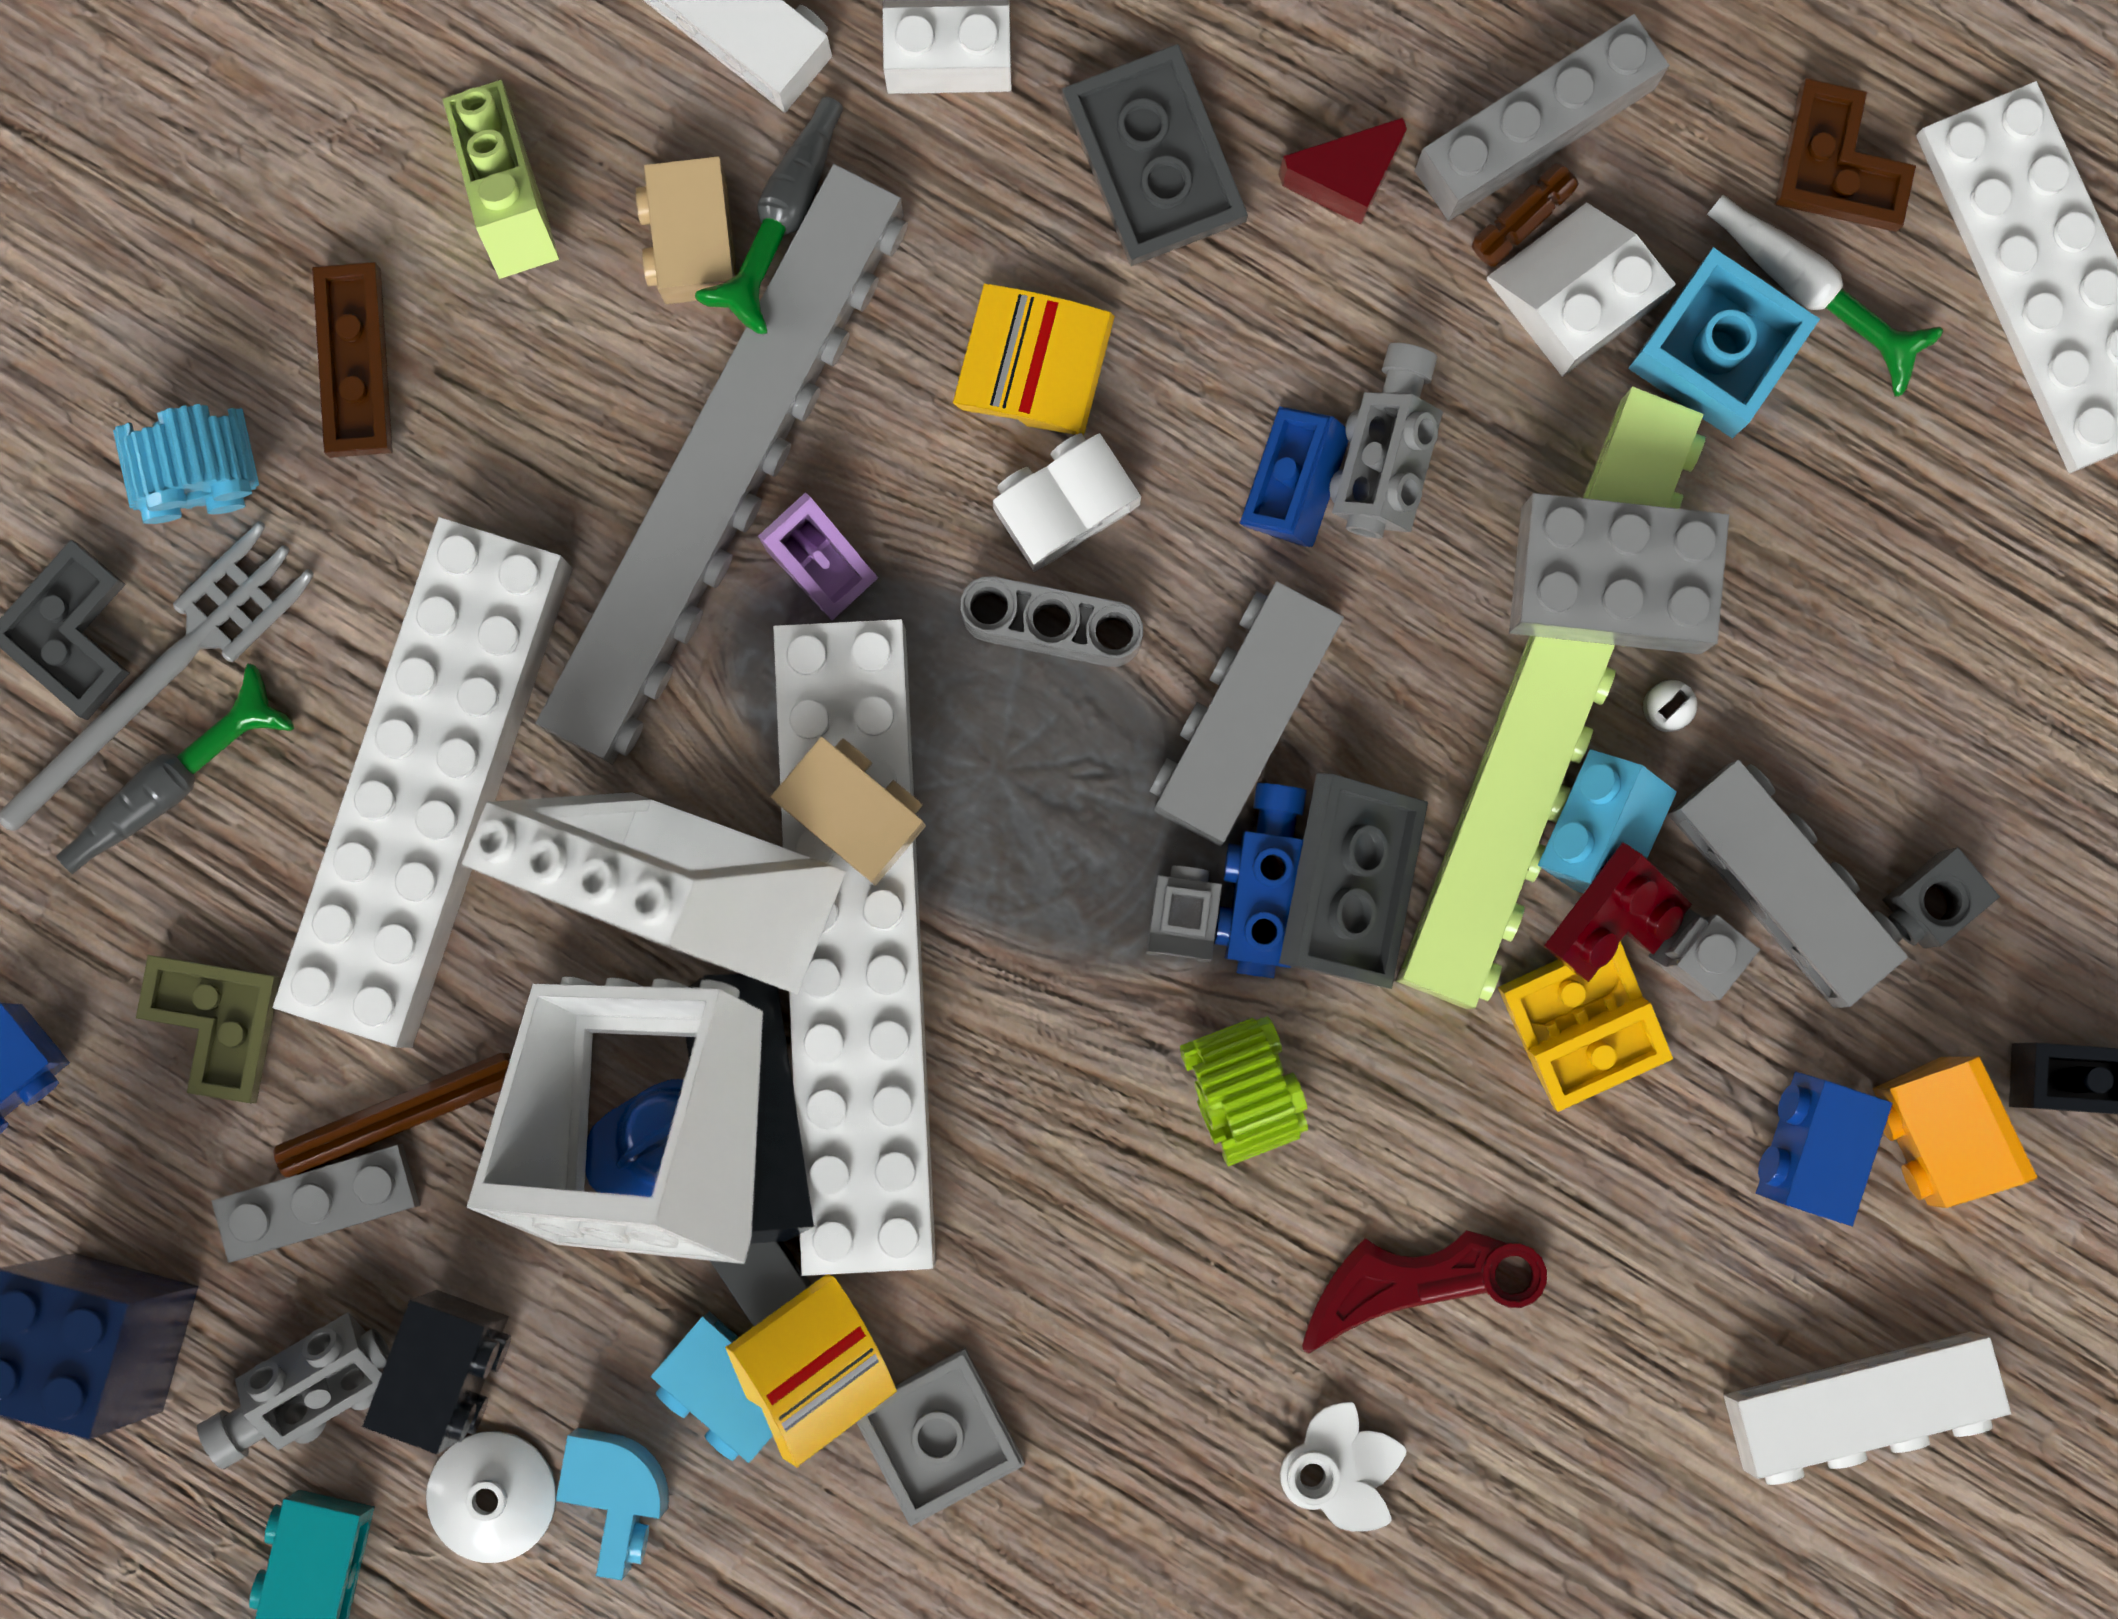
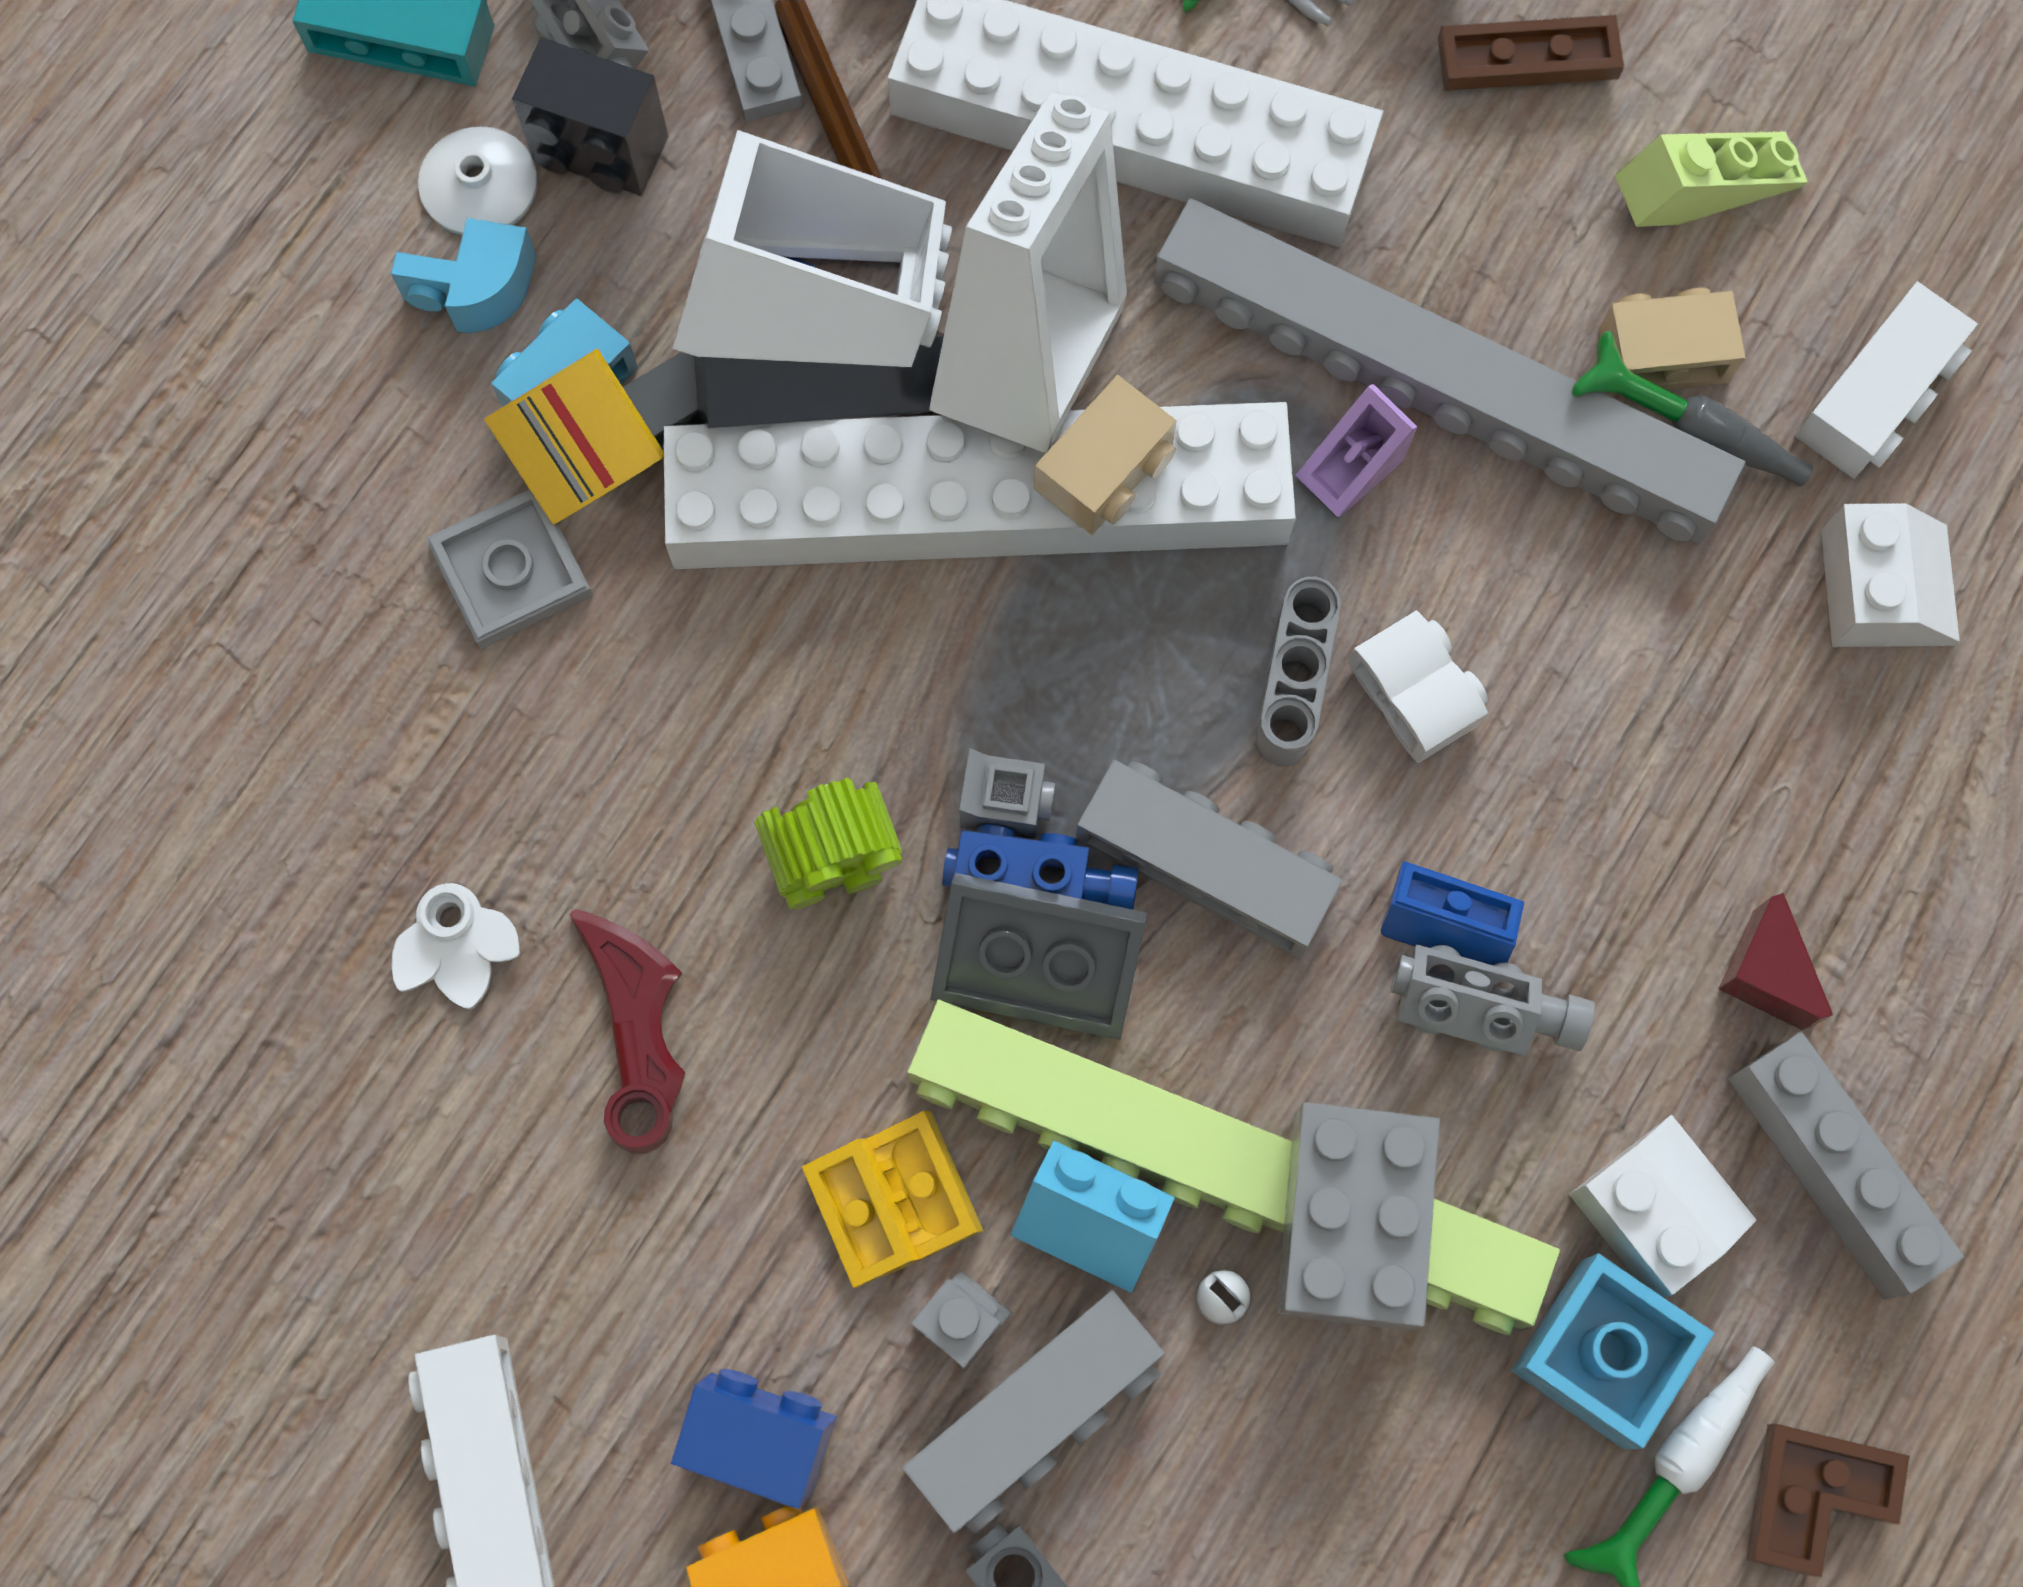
camera: 90 degrees right, 10 degrees down
yellow slope [953,283,1115,436] -> none
dark grey plate [1062,44,1248,266] -> none
reddish brown axle [1471,163,1578,267] -> none
dark red plate [1544,842,1692,982] -> none

